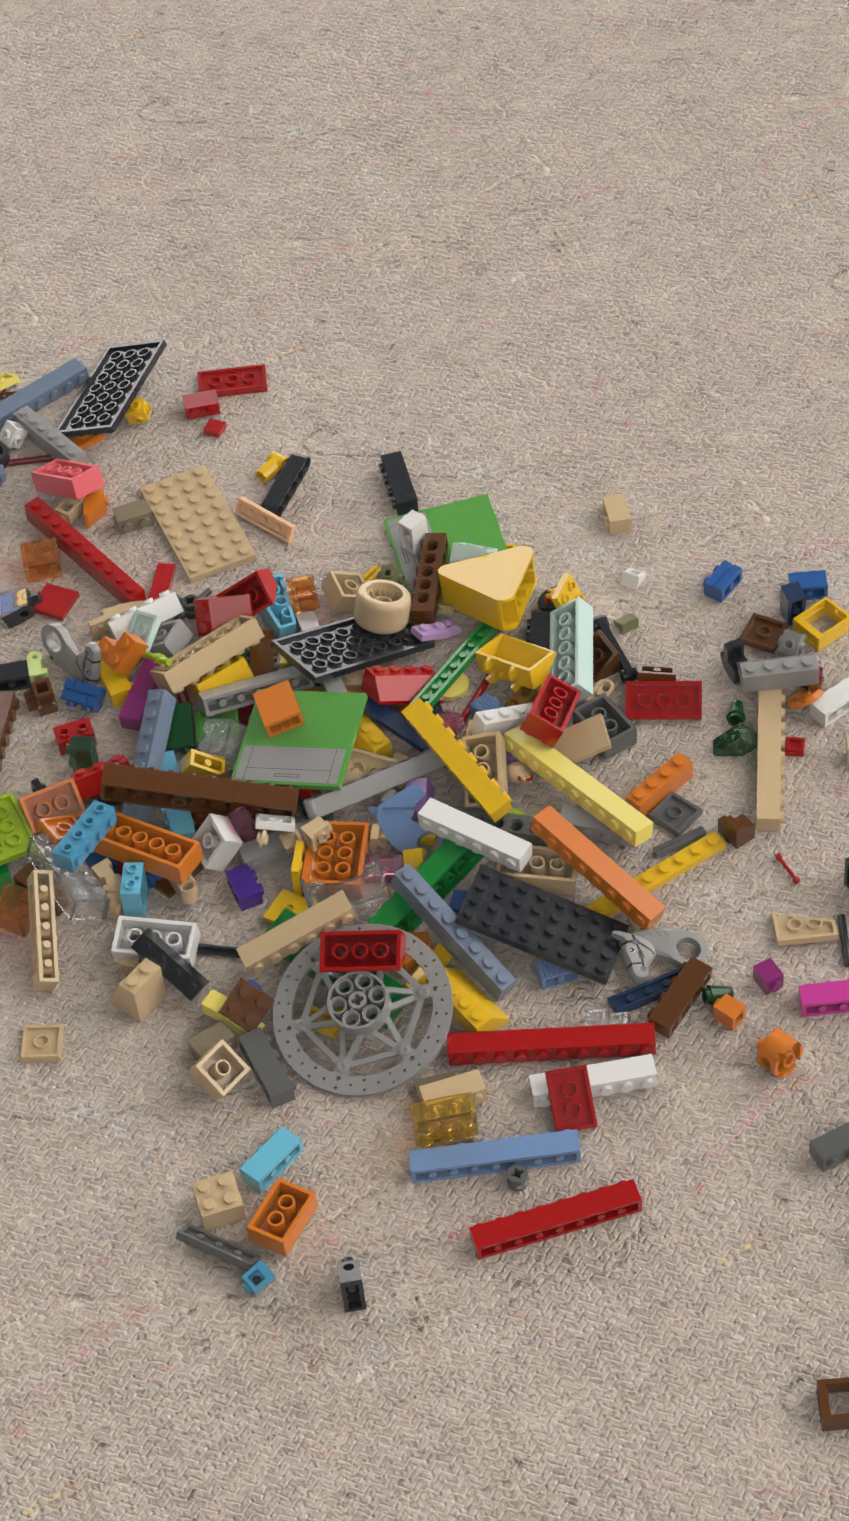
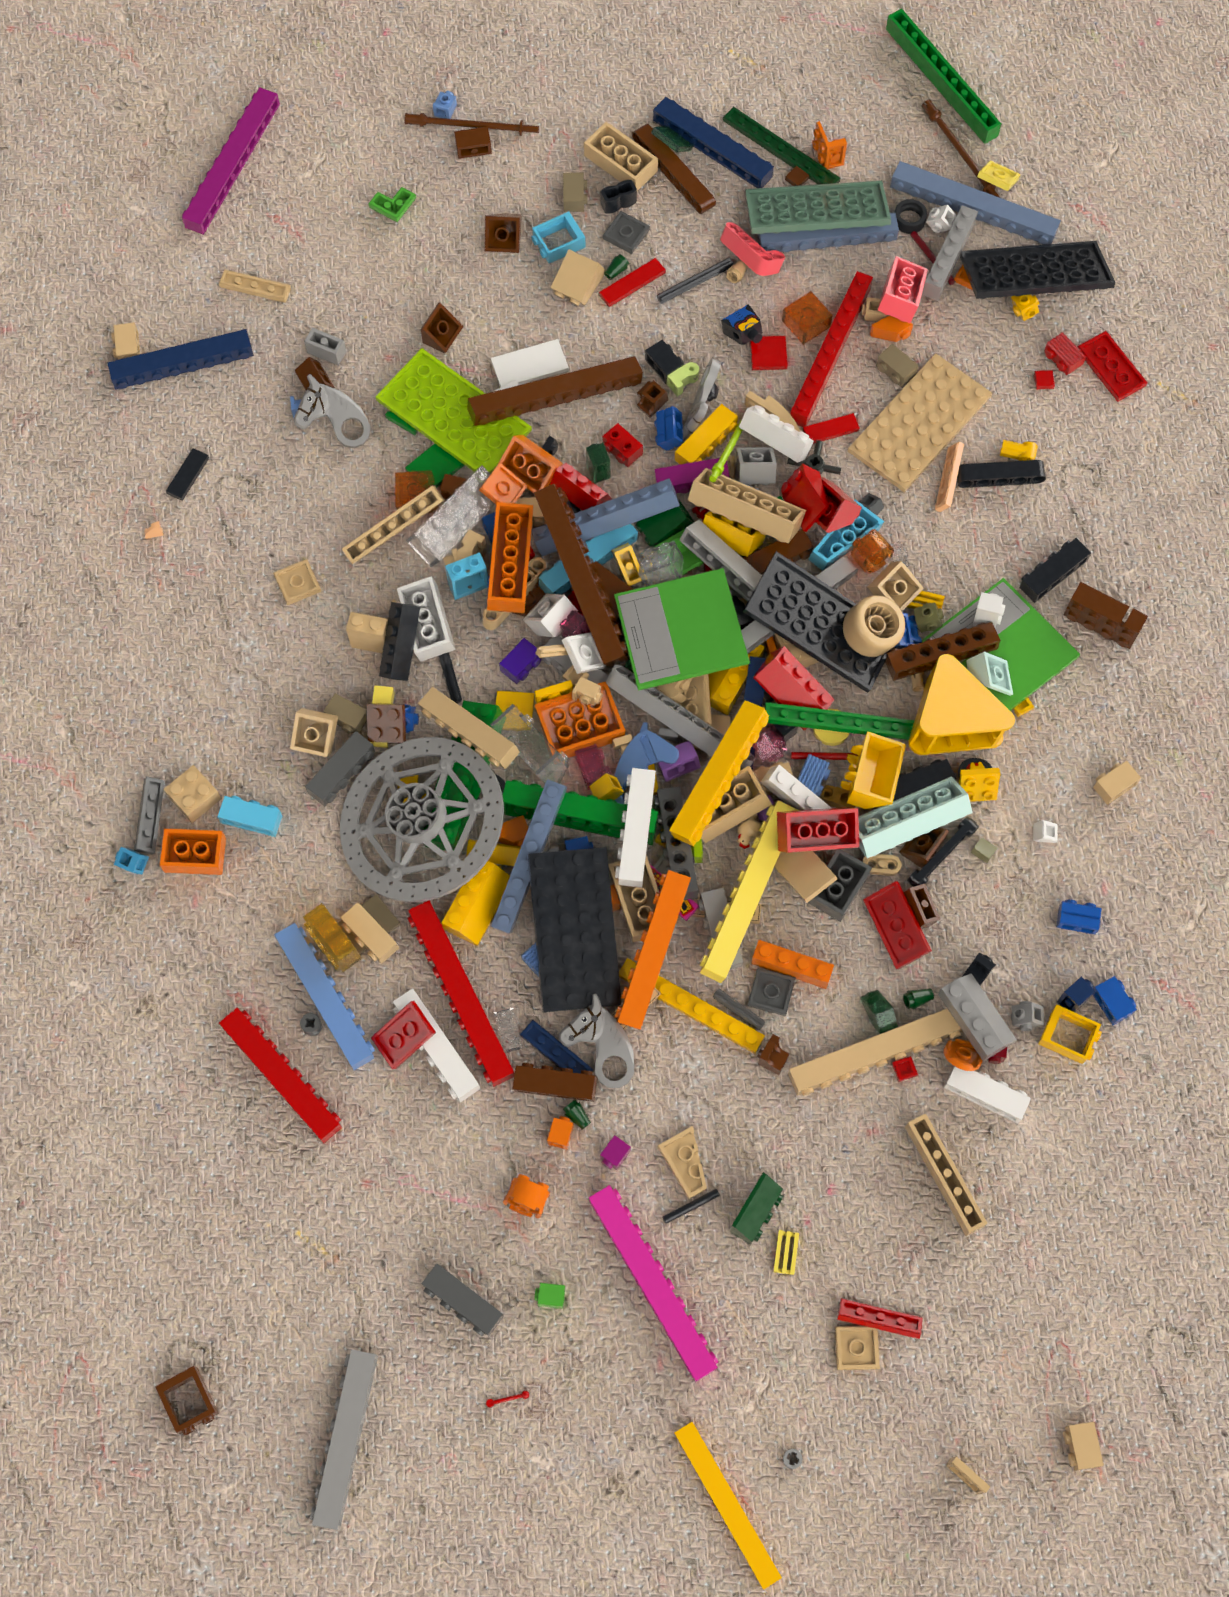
camera: 60 degrees right, 20 degrees up
dark azure brick [51,800,117,873] -> none
orange brick [98,631,149,676] -> none
light aqua tile [128,610,162,652] -> none
orange brick [253,680,305,738] -> none
red slope [319,930,406,973] -> none
black torso [337,1257,367,1313] -> none
lavender hinge [410,619,461,642] -> none
reddish brown plate [739,613,788,654] -> none
red hinge [775,853,800,884] -> none
none -> reddish brown piece [1063,582,1148,649]

